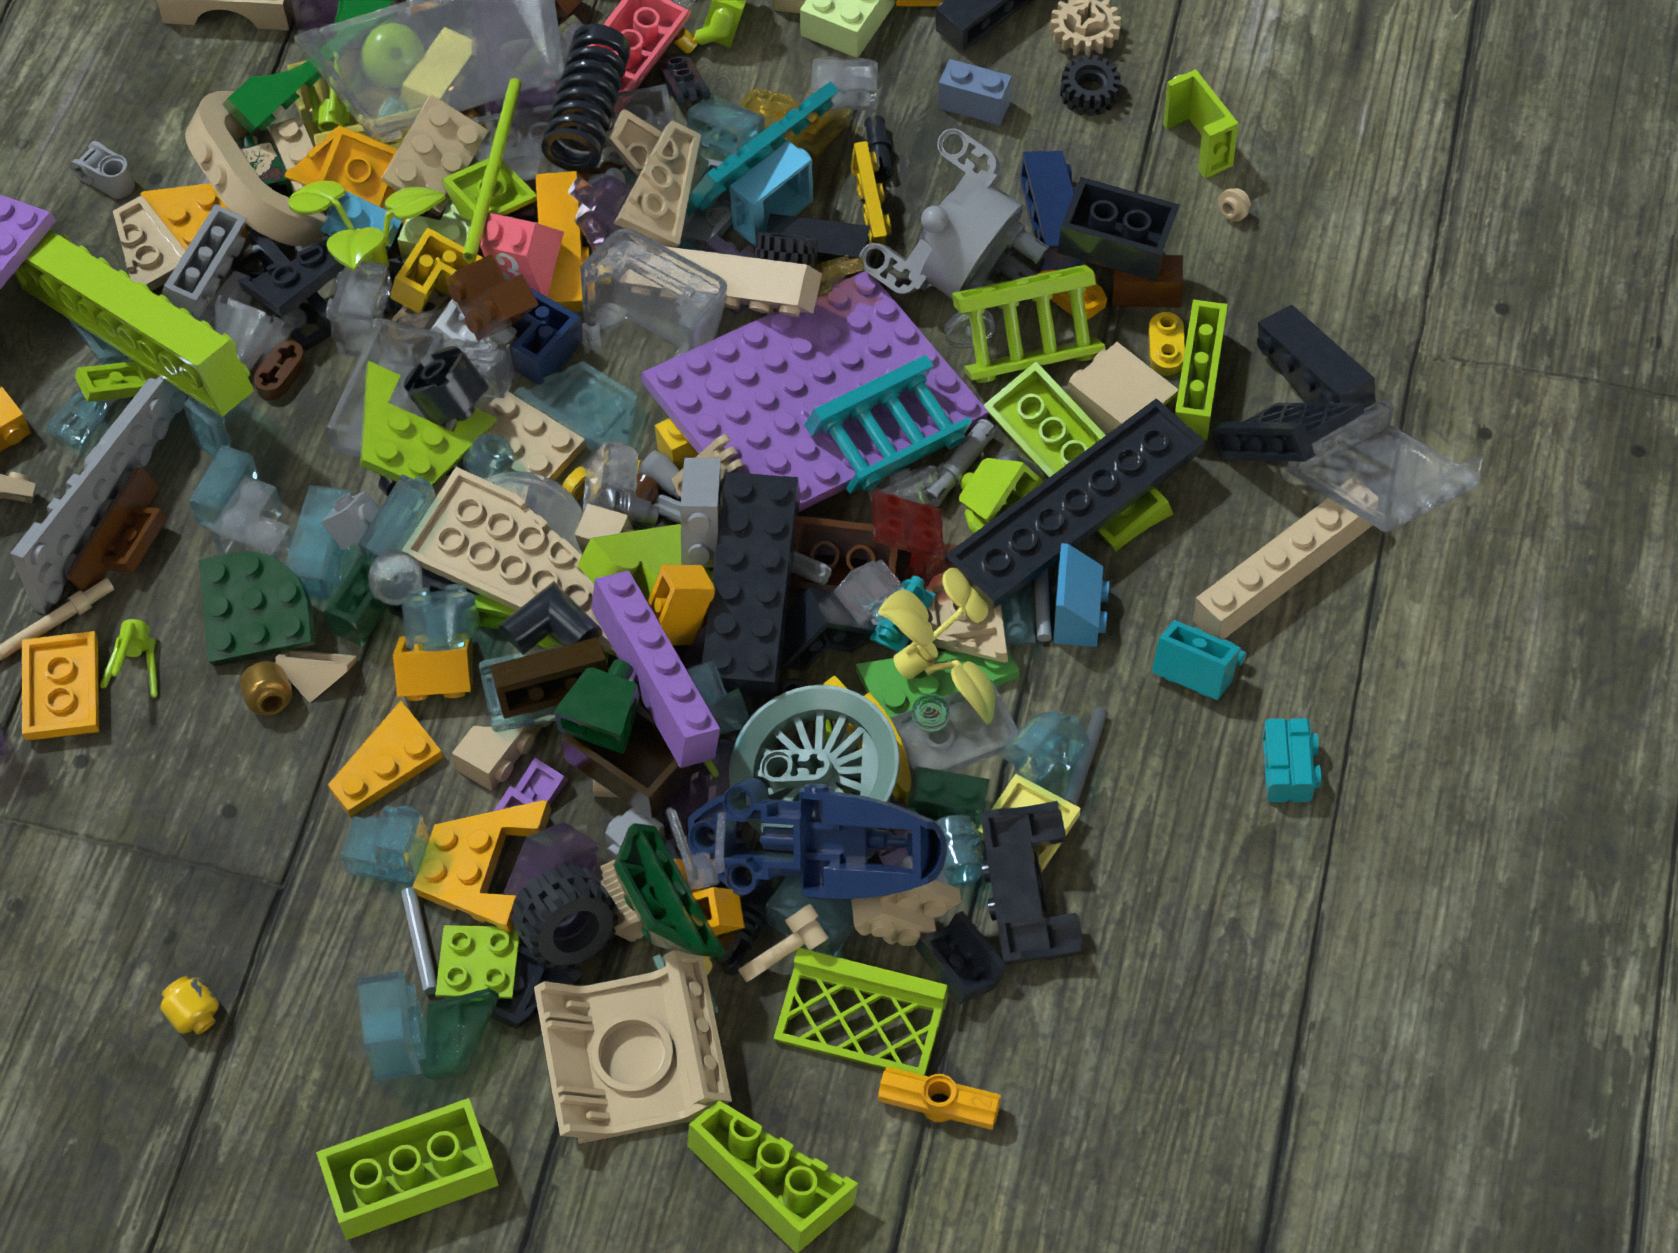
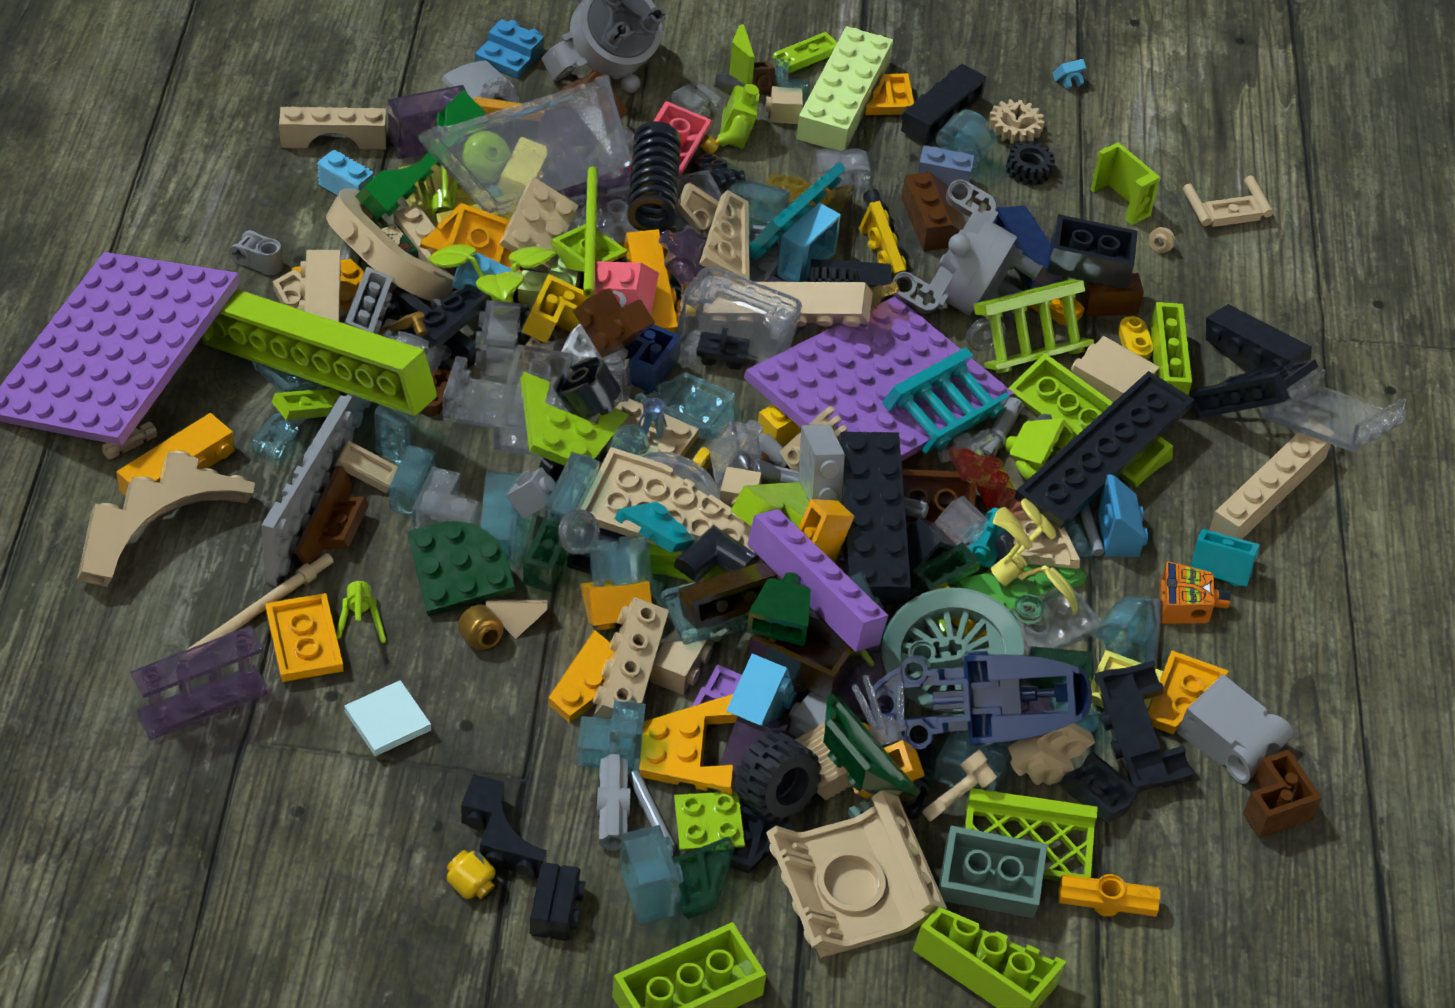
camera: 15 degrees left, 10 degrees down
teal brick [1262,718,1321,802] -> none
none -> tan brick [299,250,341,322]
none -> medium azure brick [317,150,374,195]
none -> tan tile [335,440,399,494]
none -> light aqua tile [344,680,431,756]
none -> pearl gold bar [378,312,428,337]
none -> clear bracket [443,356,511,429]
none -> black arch [461,774,547,878]
none -> black brick [529,862,586,941]
none -> tan brick [593,597,669,729]
none -> light grey piece [597,754,630,851]
none -> teal wing [614,502,696,553]
none -> piece [638,398,668,438]
none -> black hips [696,327,750,370]
none -> medium azure wedge [726,654,797,726]
none -> reddish brown slope [901,172,966,251]
none -> clear green brick [913,542,980,595]
none -> clear light blue brick [936,110,996,170]
none -> sand green brick [939,826,1048,919]
none -> light orange wing [1148,650,1229,734]
none -> orange torso [1161,561,1231,624]
none -> light grey piece [1177,674,1294,784]
none -> tan plate [1183,175,1274,227]
none -> reddish brown brick [1243,749,1322,838]

